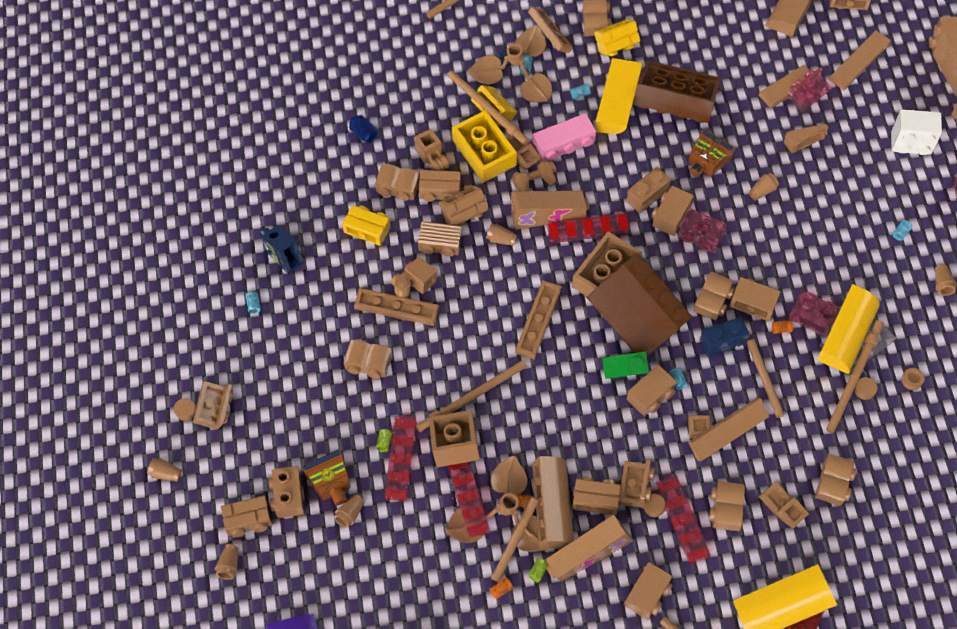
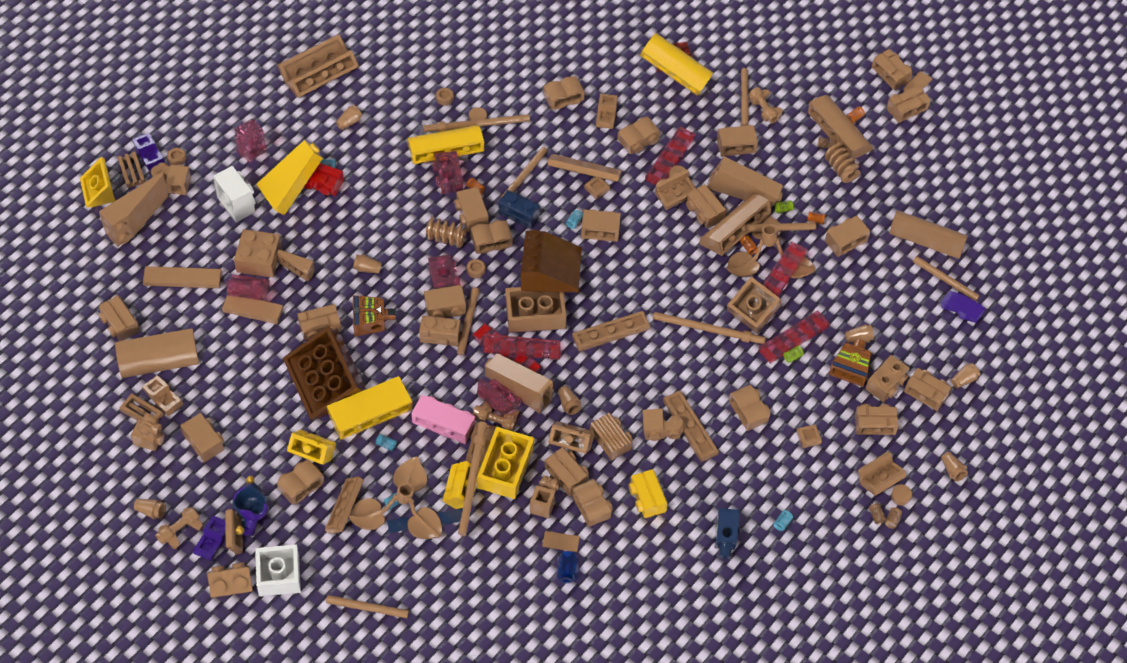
camera: 135 degrees left, 5 degrees down
green slope [602,351,649,379] -> none
none -> medium nougat brick [234,229,282,278]
none -> yellow slope [256,140,323,215]
none -> medium nougat brick [297,304,341,340]
none -> red brick [304,163,344,196]
none -> medium nougat piece [426,216,467,248]
none -> medium nougat bar [457,287,479,355]
none -> medium nougat tile [467,259,485,278]
none -> clear pink bracket [477,379,521,415]
none -> clear pink tile [483,334,561,360]
none -> medium nougat sticker [542,531,580,552]
none -> medium nougat tile [796,424,822,448]
none -> medium nougat brick [825,216,870,257]
none -> medium nougat brick [855,404,898,435]
none -> medium nougat piece [869,503,886,524]
none -> medium nougat piece [885,507,902,528]

